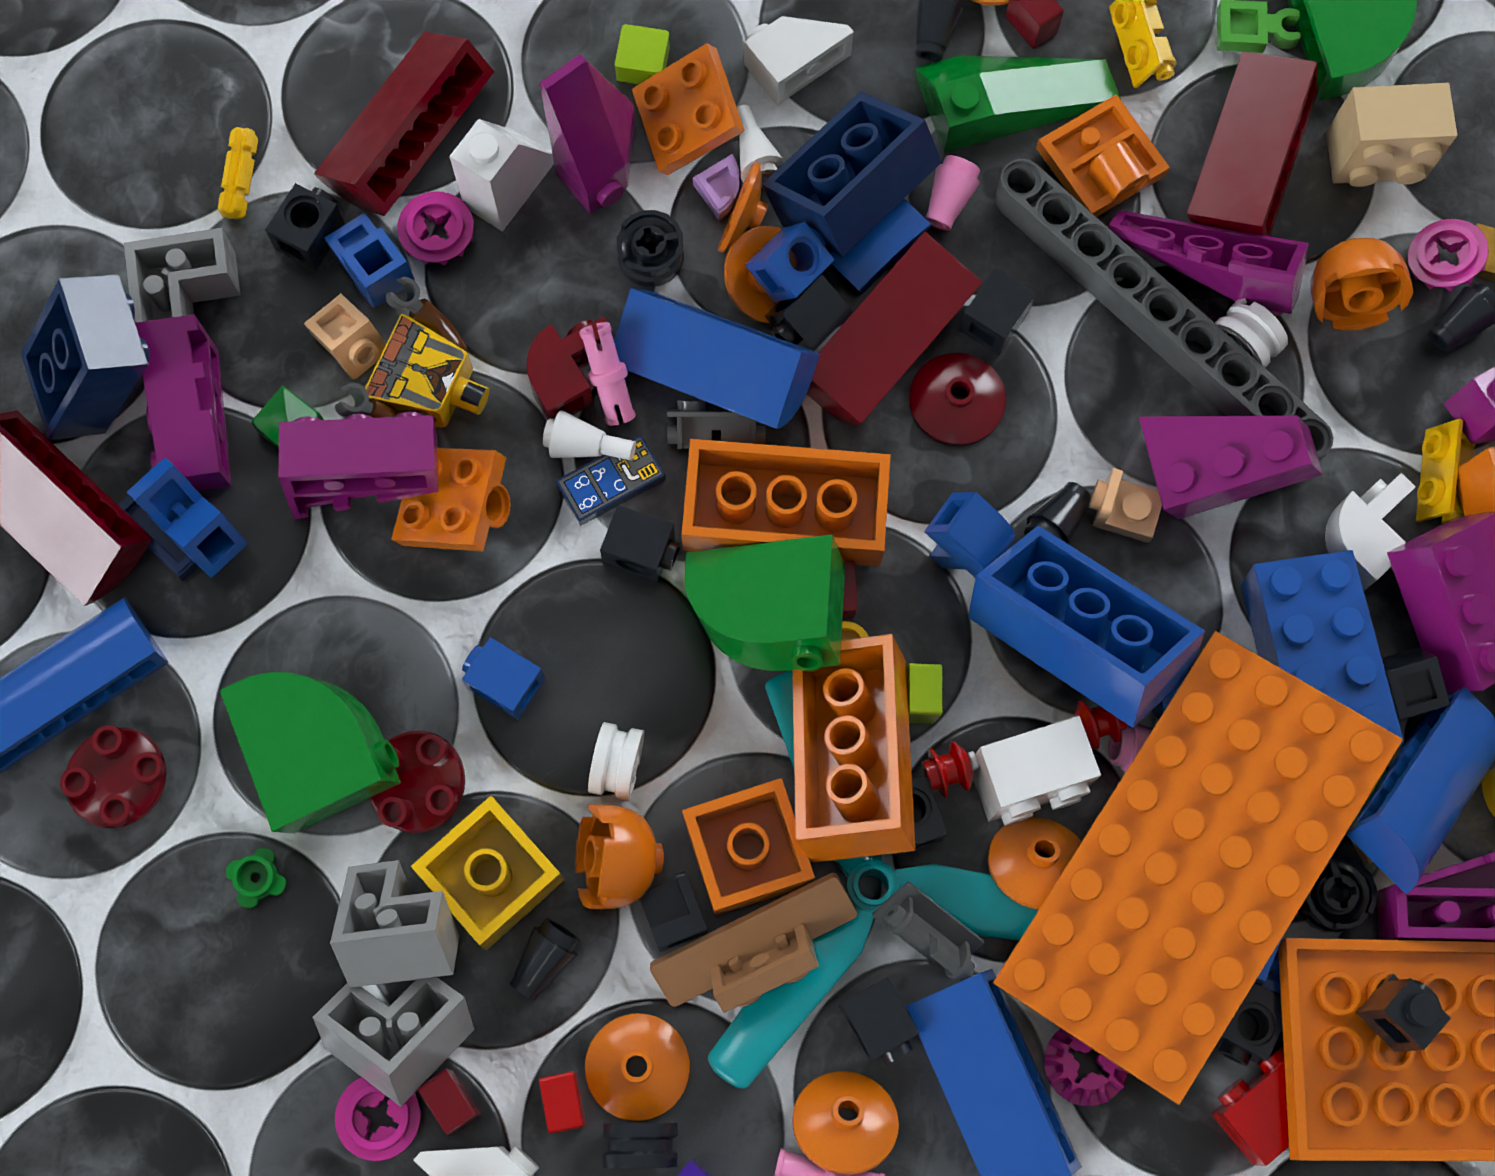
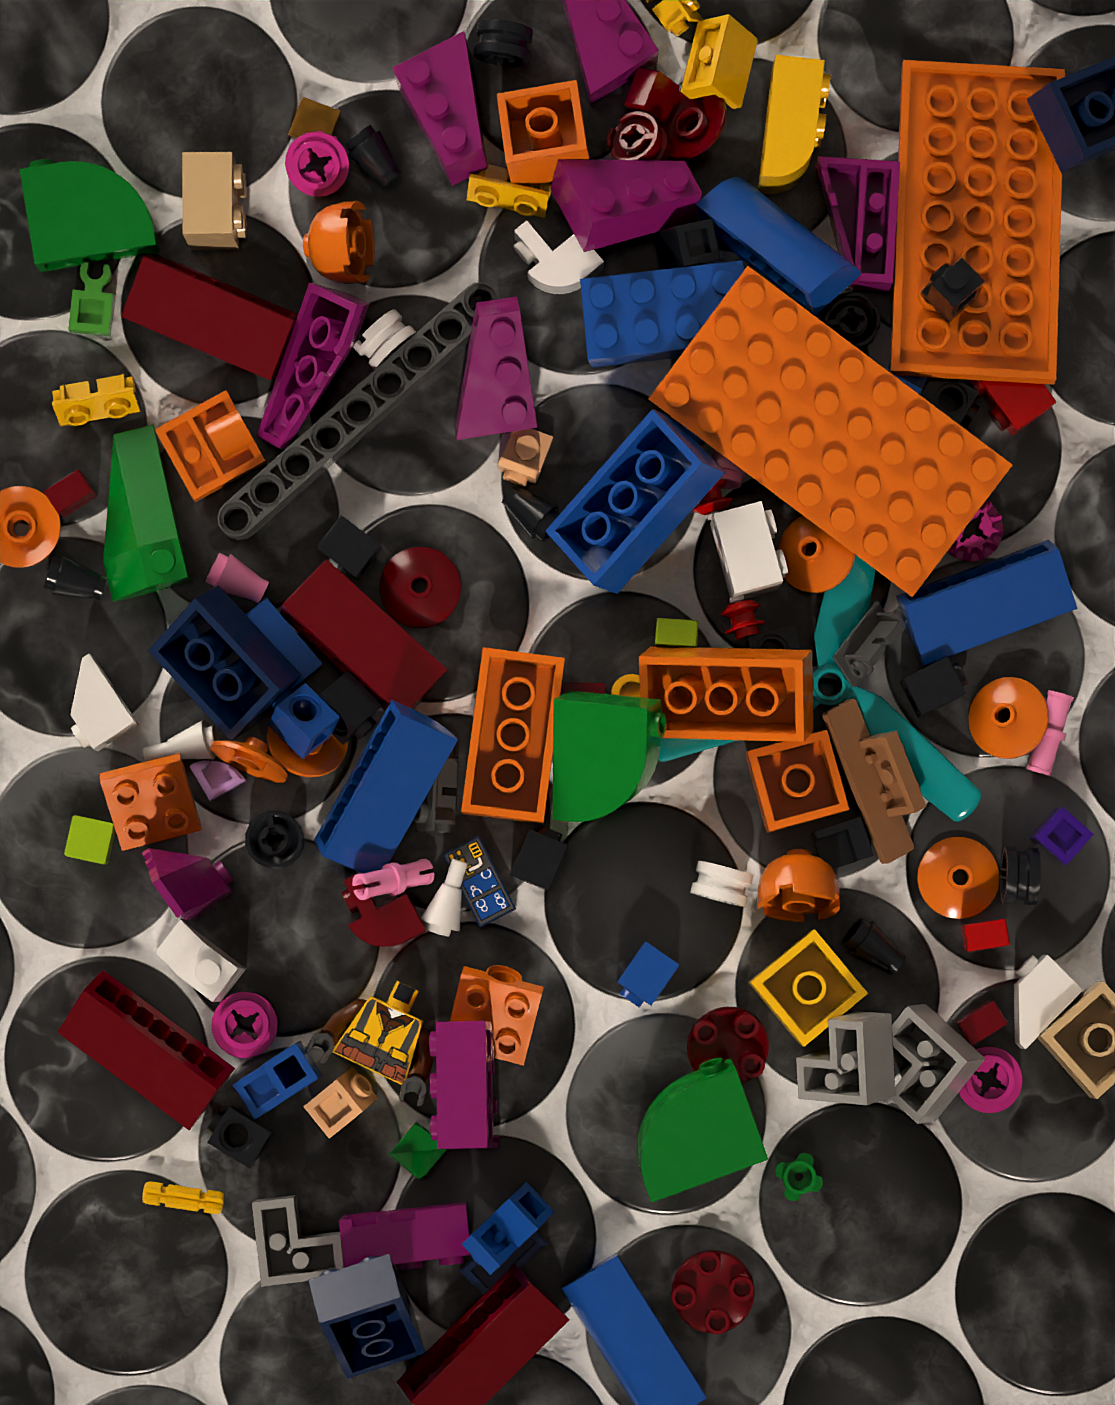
camera: 85 degrees left, 10 degrees up
blue brick [924,492,1015,579] -> none

